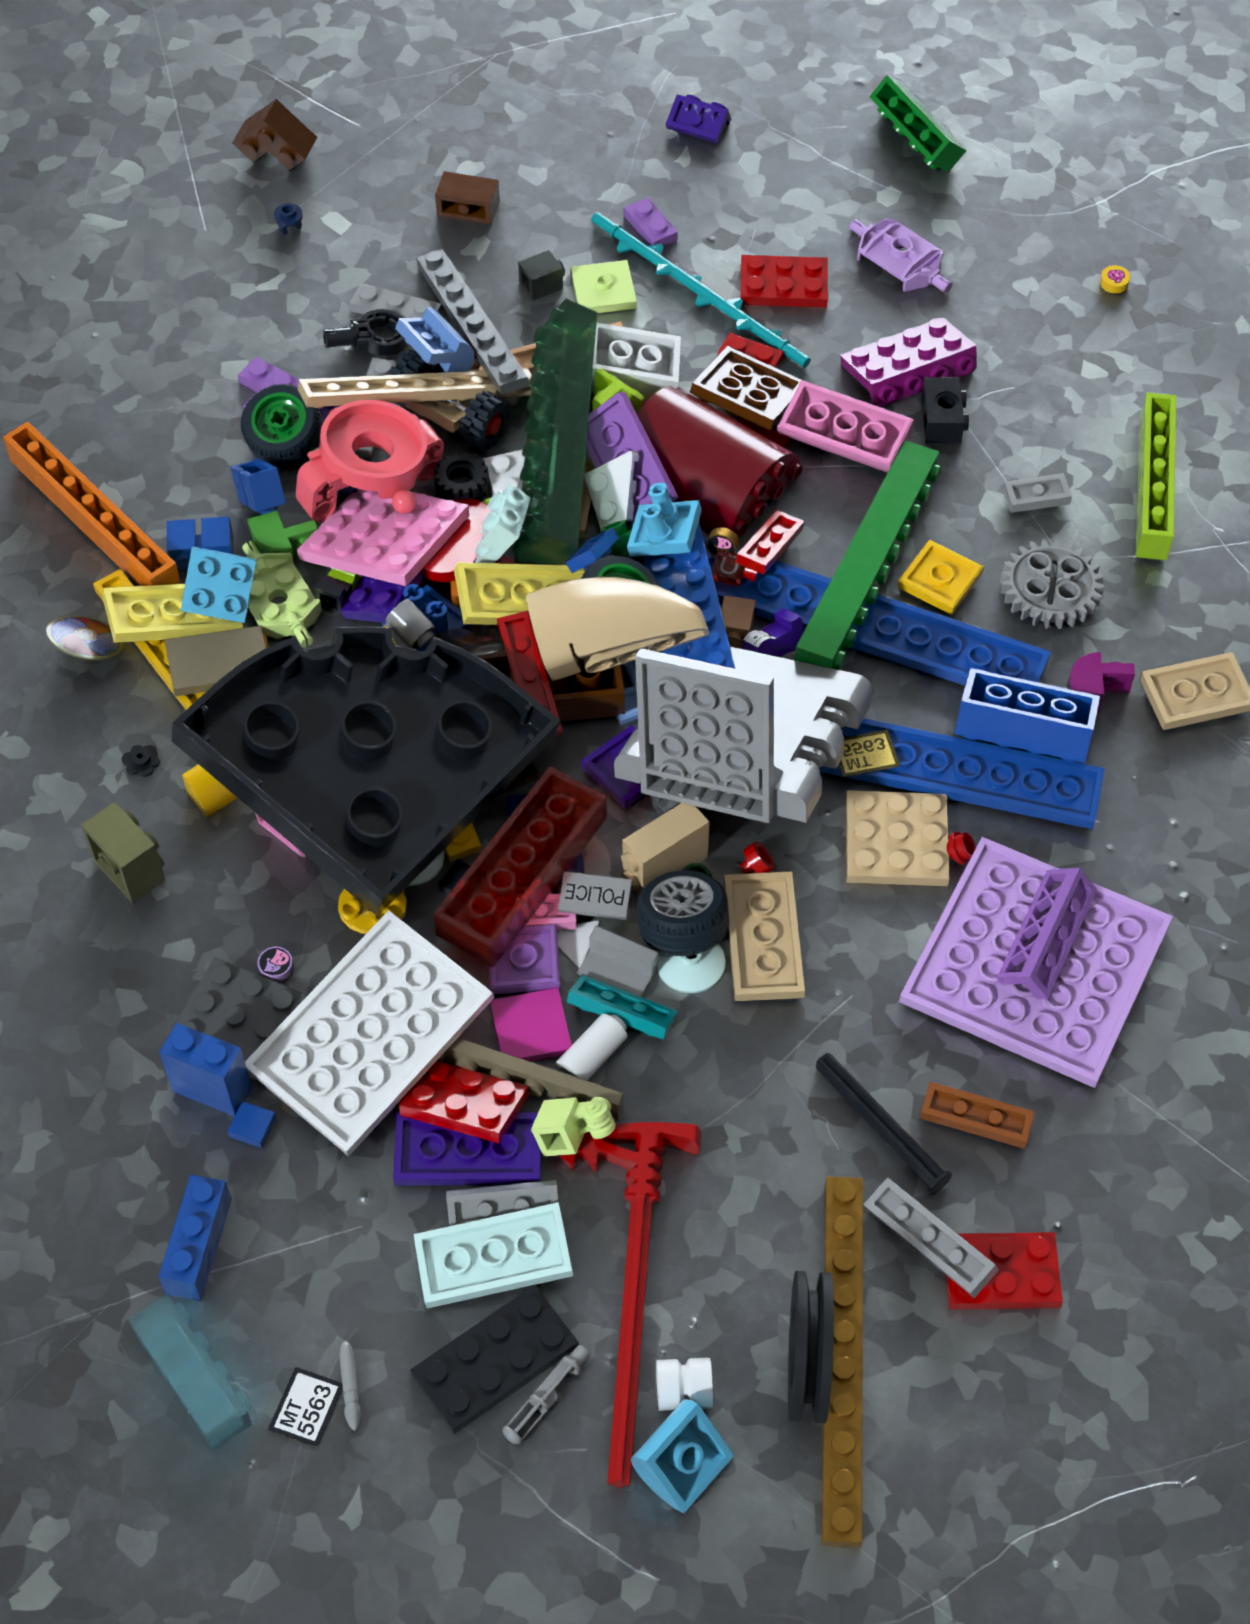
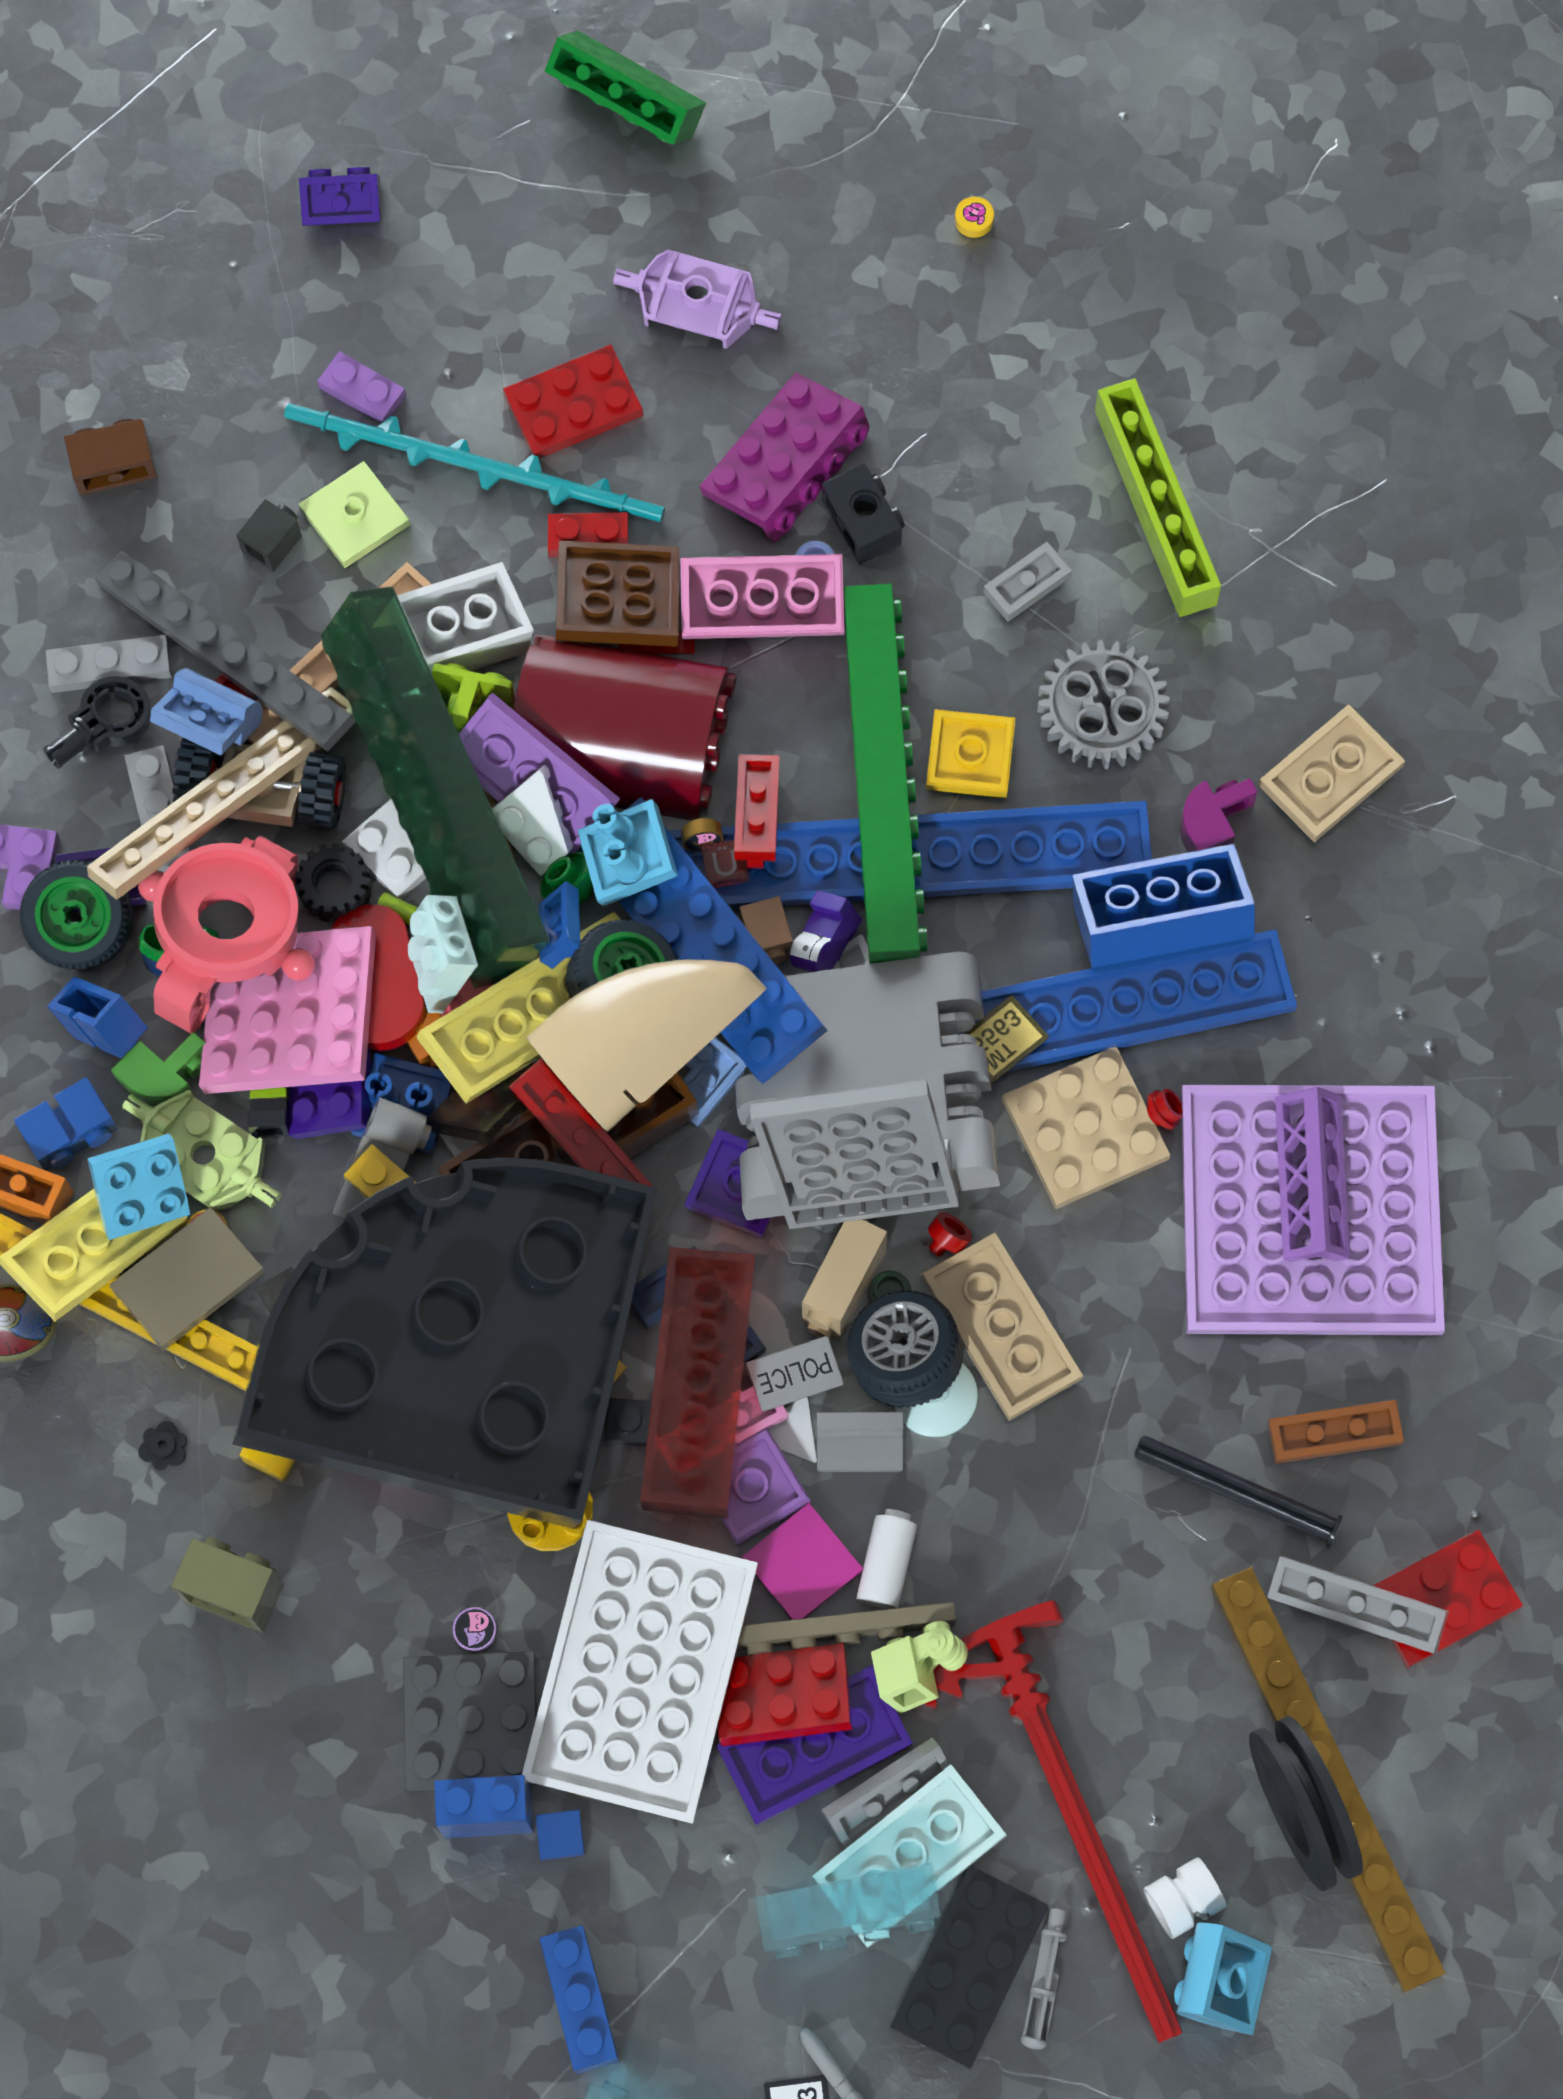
camera: 25 degrees left, 15 degrees up
teal plate [567,974,678,1040] -> none
none -> clear light blue brick [754,1863,943,1960]

